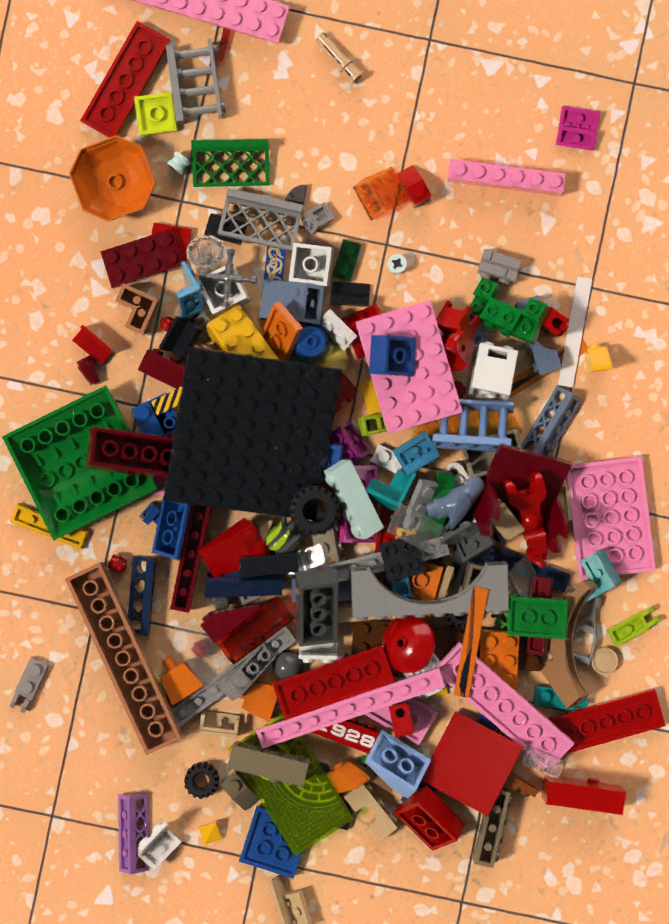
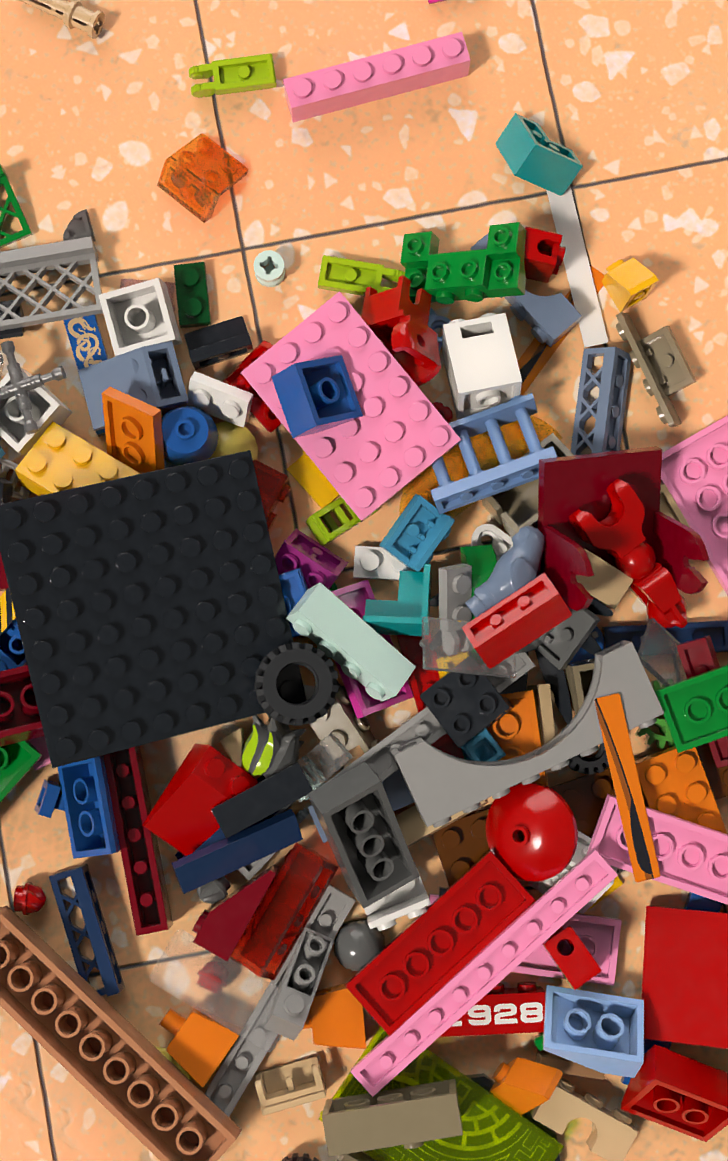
camera: 25 degrees left, 5 degrees down
light grey bracket [301,202,335,234] -> none
red slope [396,165,432,208] -> none
light grey brick [477,249,521,285] -> none
none -> lime hinge [188,53,277,98]
none -> lime hinge [318,255,405,296]
none -> red panel [461,572,572,669]
none -> teal panel [496,113,583,196]
none -> dark tan bracket [616,312,696,427]

